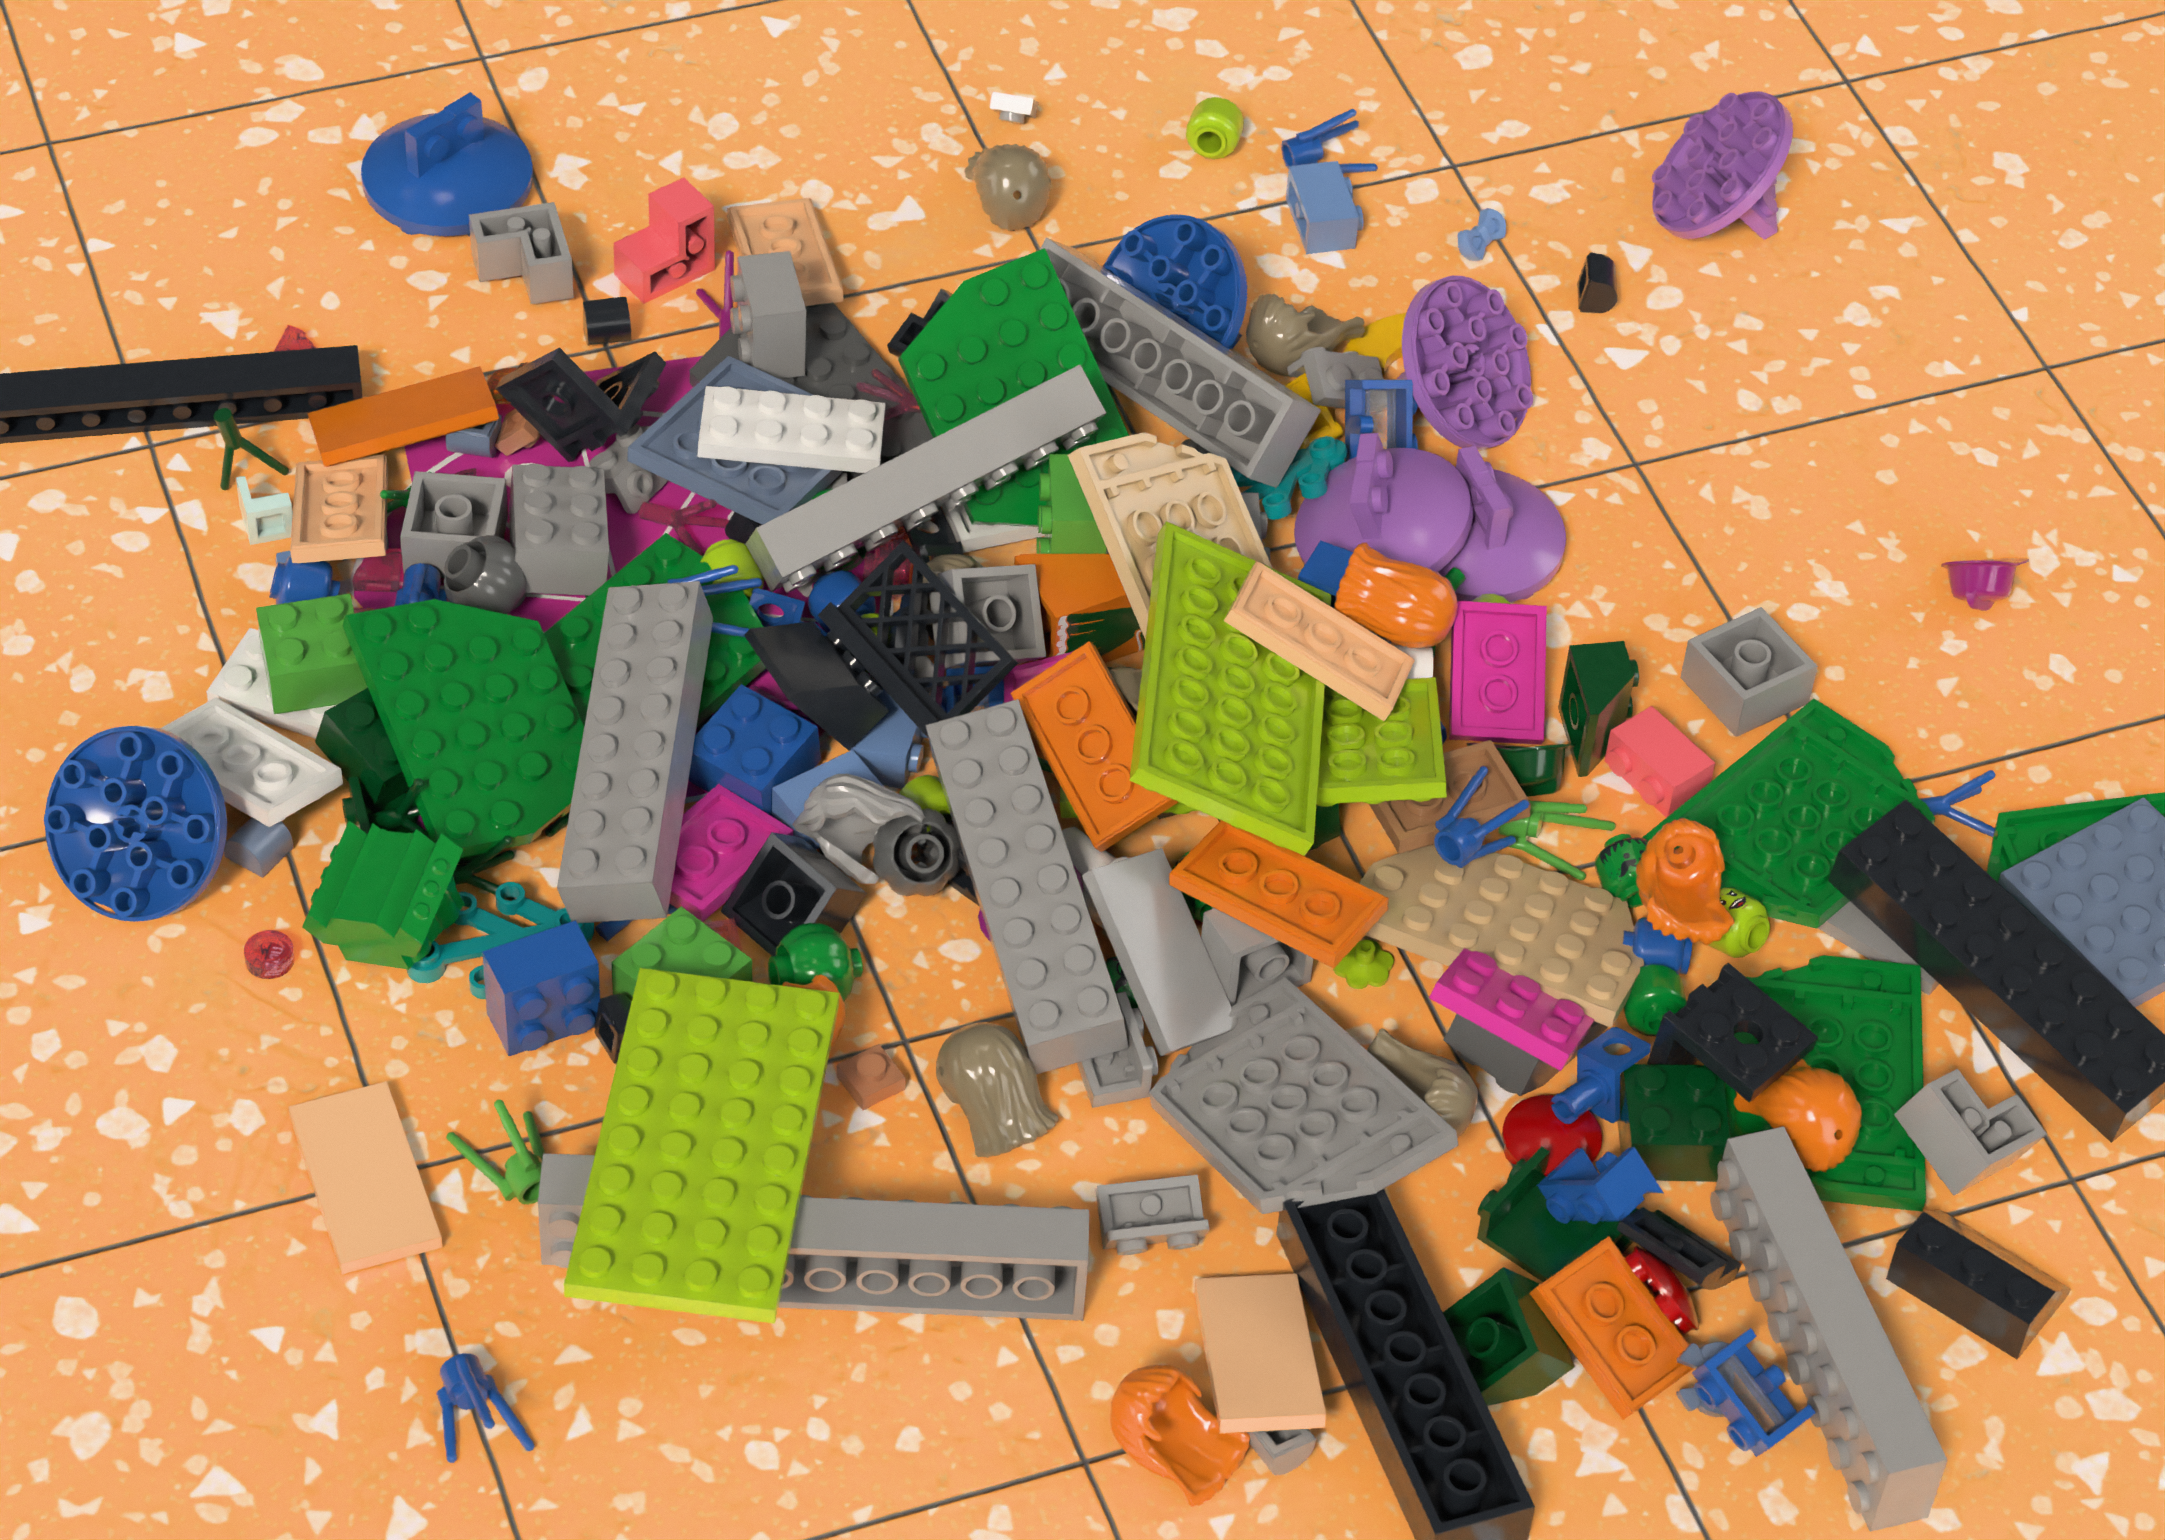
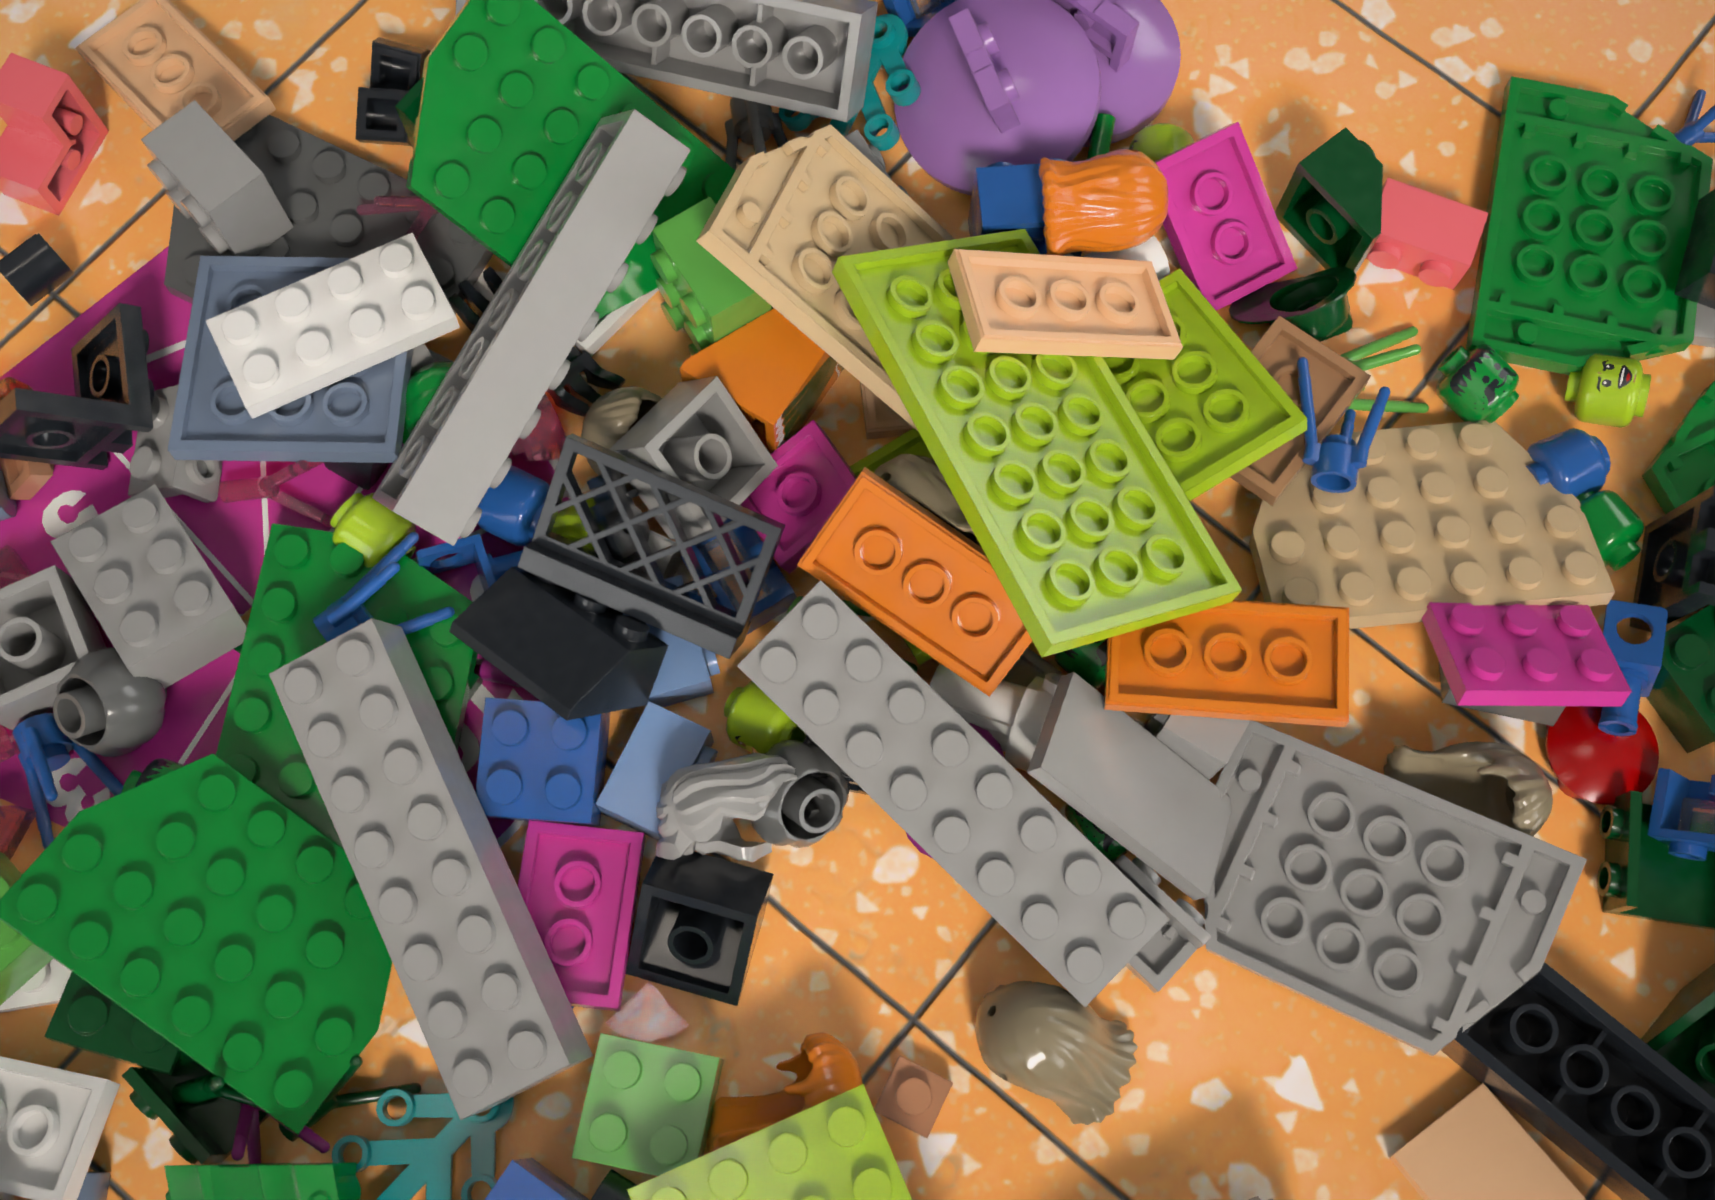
camera: 30 degrees left, 25 degrees up
magenta plant [696,250,734,339] -> none
green plant [768,923,863,1002] -> none
light grey bracket [1095,1175,1210,1255] -> none
orange piece [1636,818,1734,946] -> none
light grey brick [1680,607,1818,737] -> none

